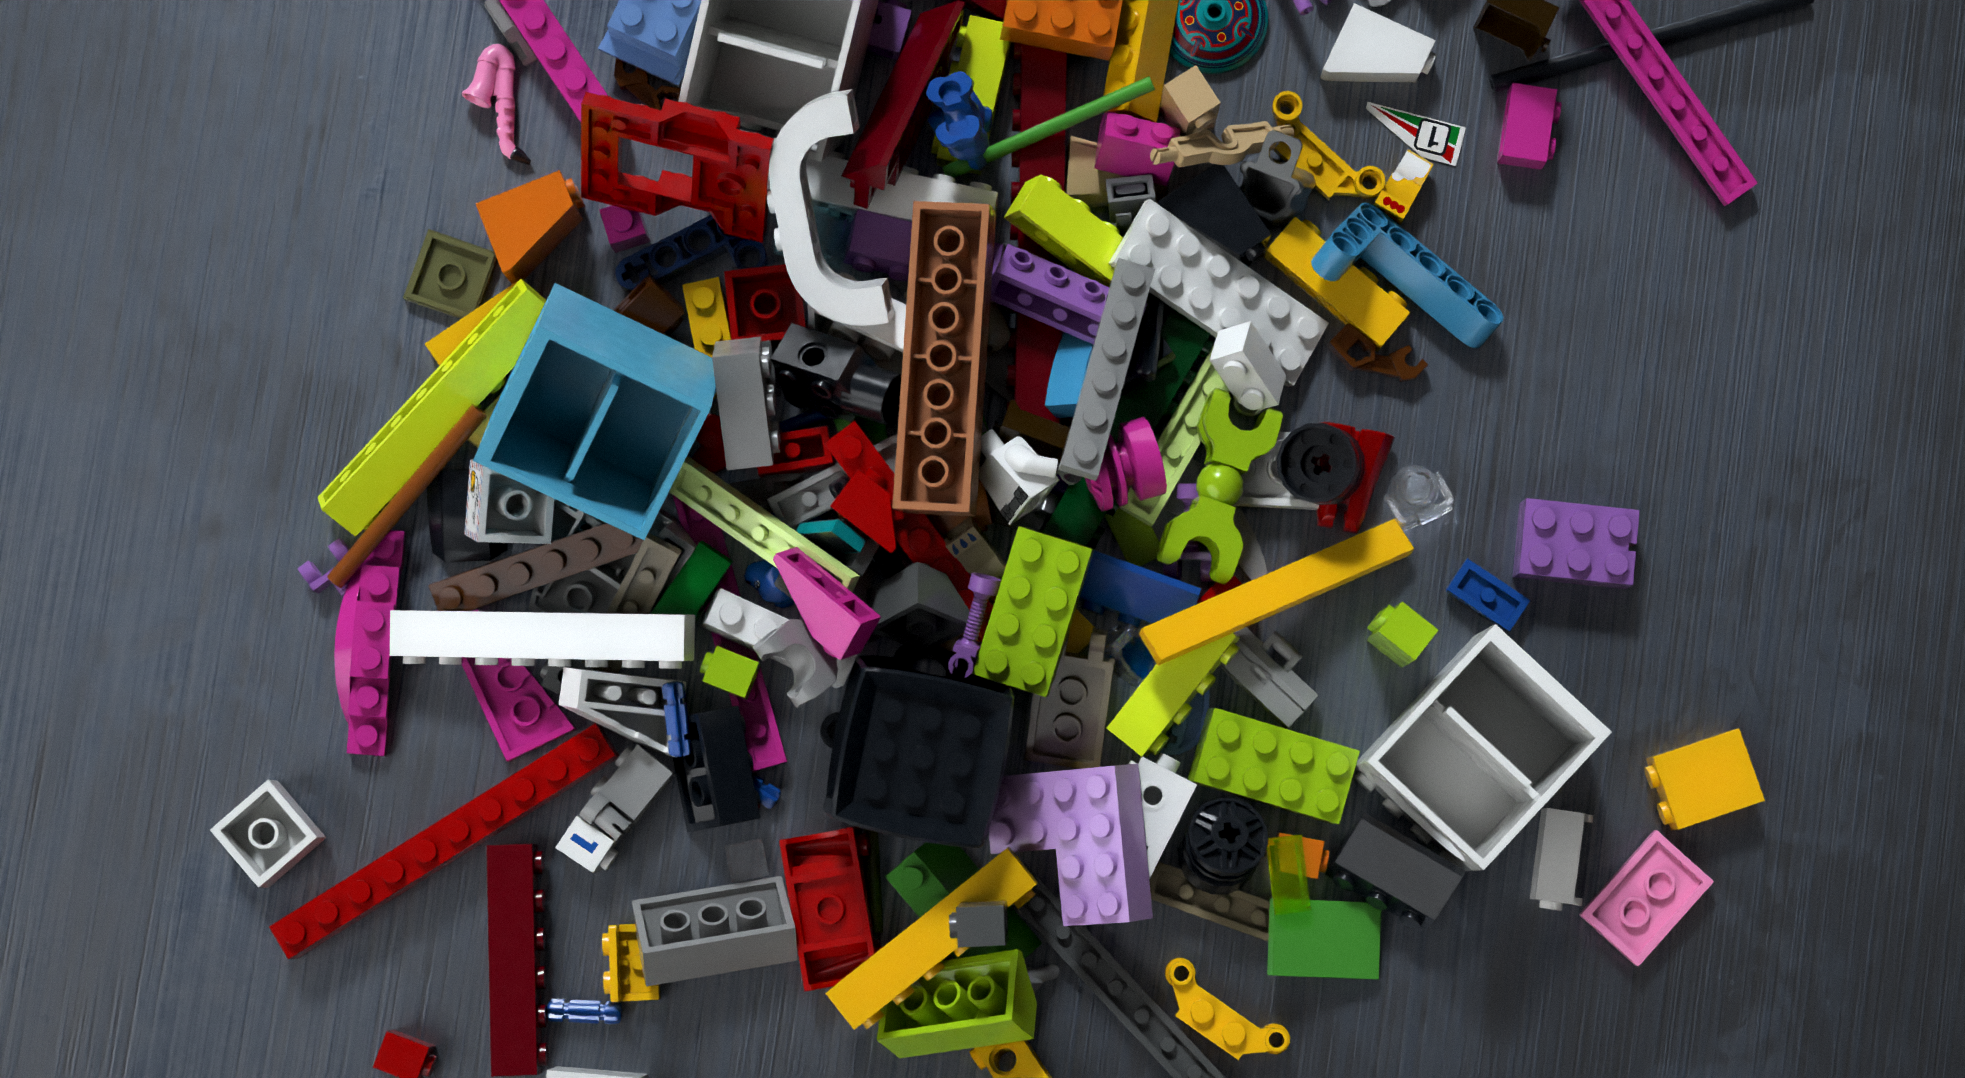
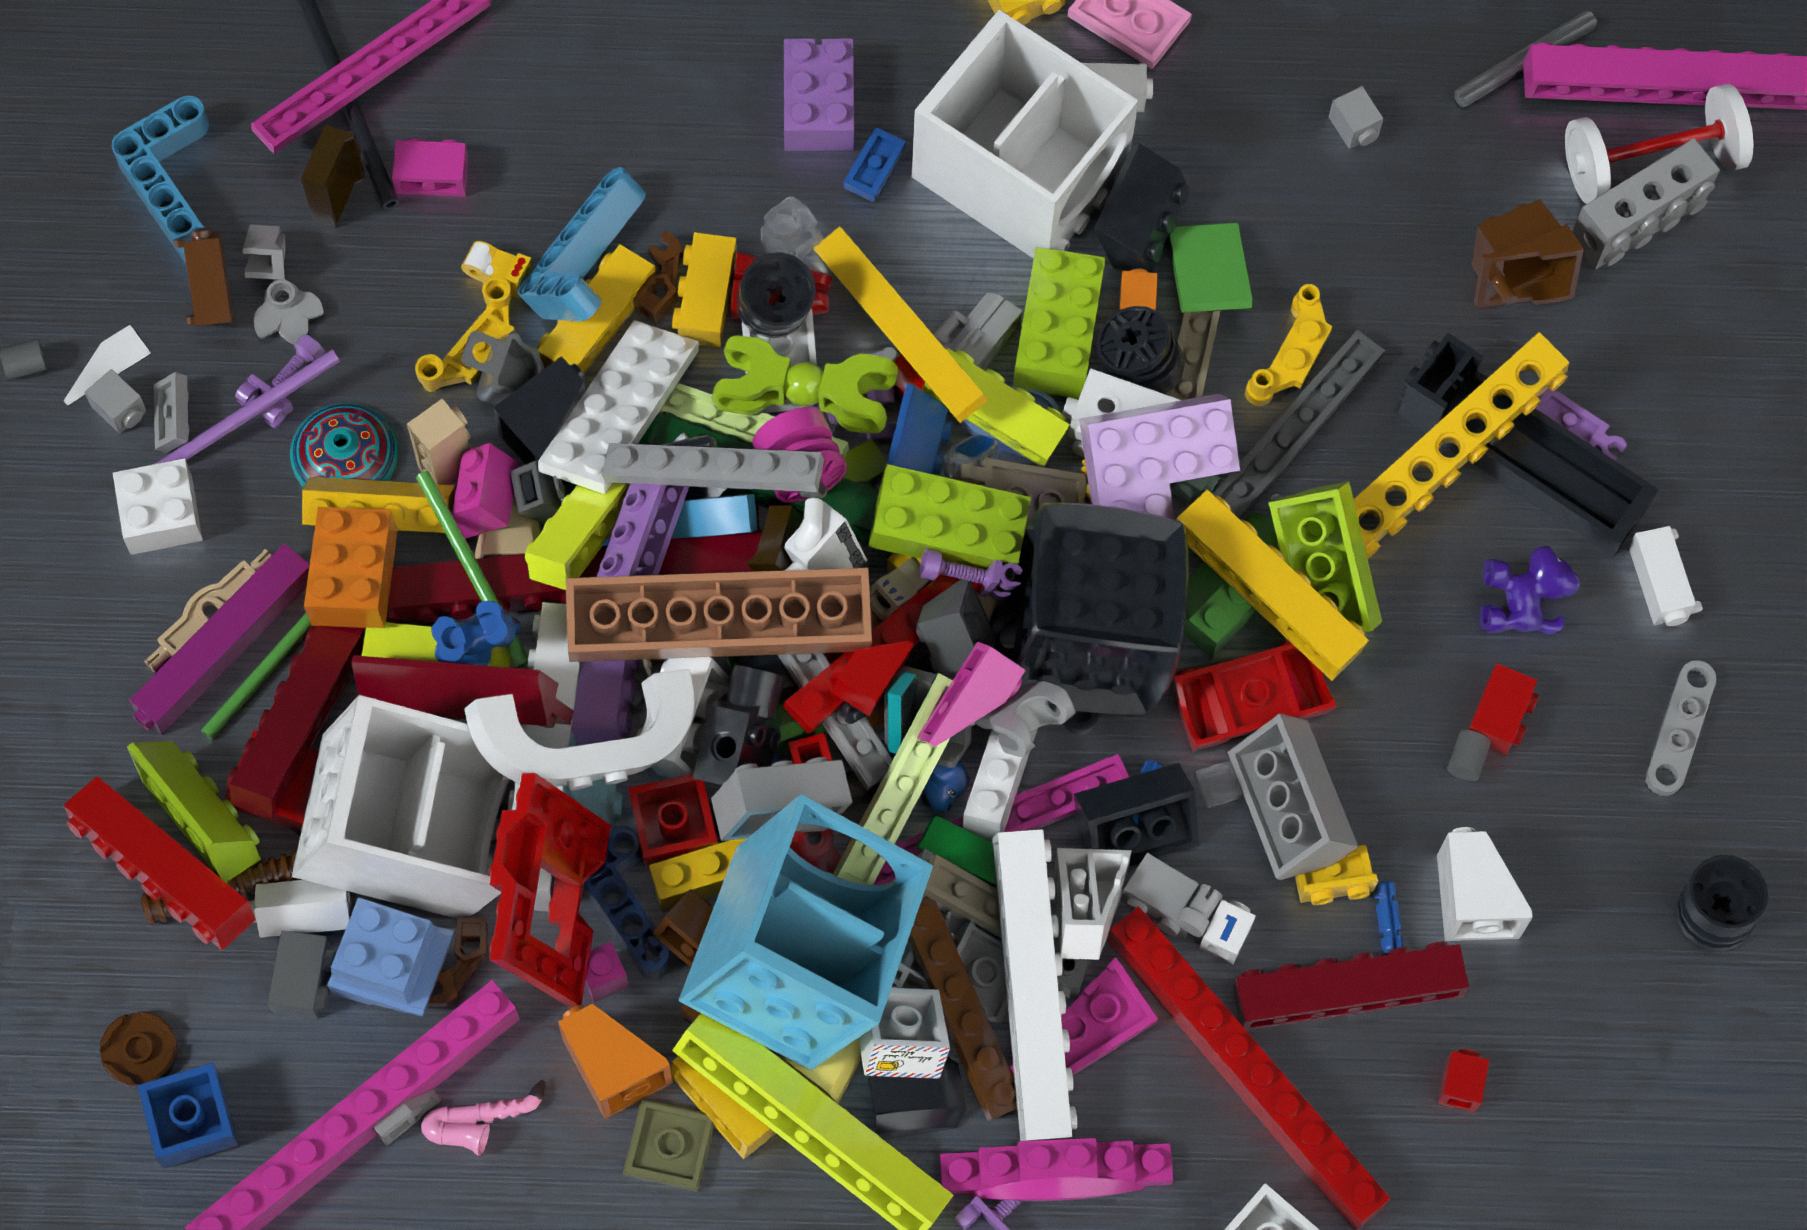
camera: 105 degrees left, 15 degrees down
dark orange piece [327,404,487,588] -> none
blue axle [662,681,692,757] -> none
lime brick [699,646,761,700] -> none
dark grey brick [949,901,1009,948] -> none
tan piece [1150,121,1294,167] -> none
white hinge [1210,321,1286,416] -> none
clear neon green tile [1266,834,1312,915] -> none
white slope [1320,3,1437,82] -> none
sticker [1366,102,1466,166] -> none
lime brick [1366,601,1439,668] -> none
none -> yellow brick [672,232,737,348]

